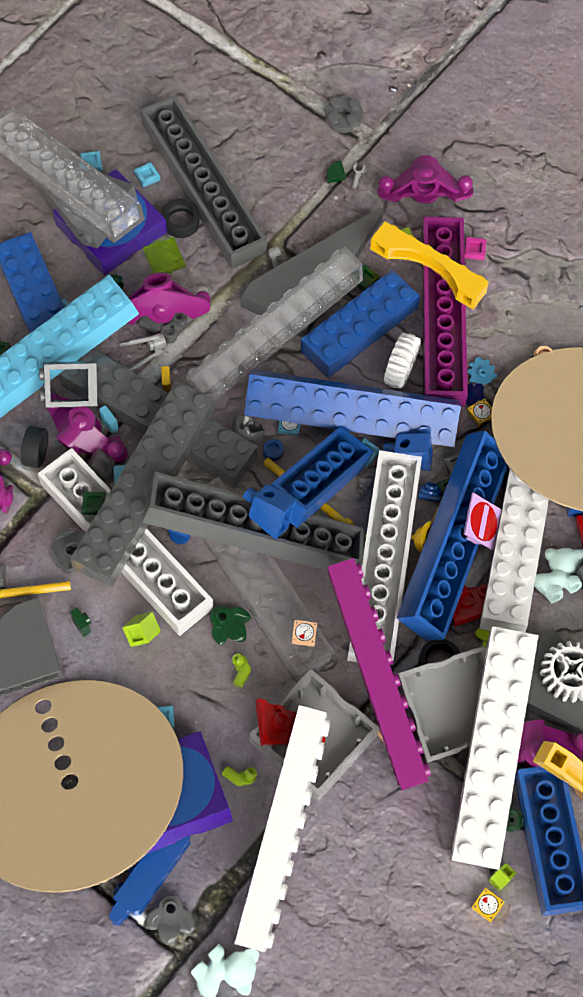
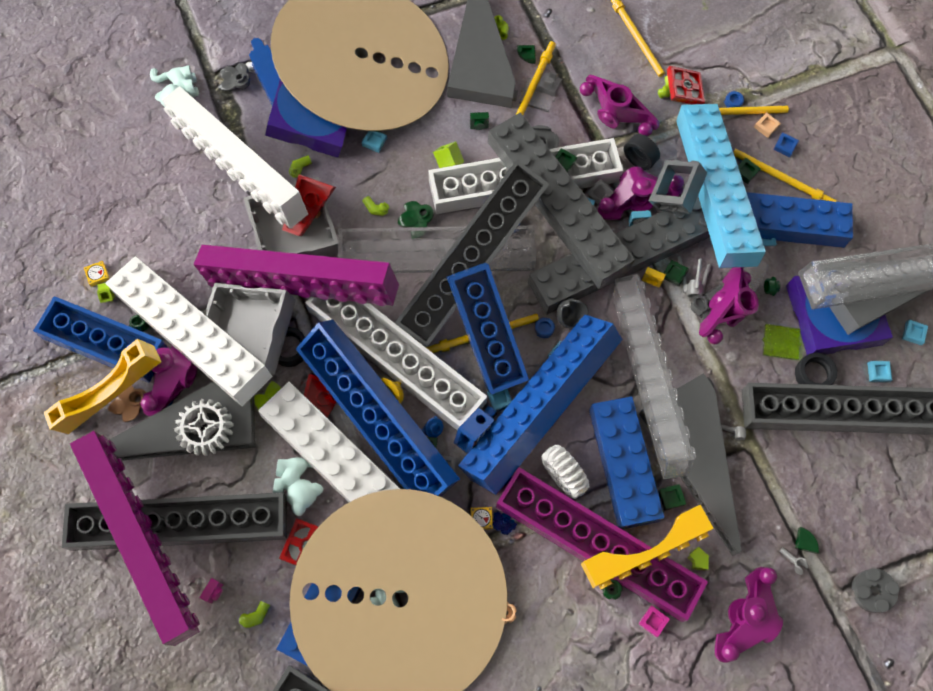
camera: 120 degrees right, 5 degrees up
blue torso [243,485,297,540] -> none
tile [292,620,317,647] -> none
piece [464,493,502,551] -> none
dark azure piece [467,357,498,385] -> none
none -> dark green tile [663,260,689,286]

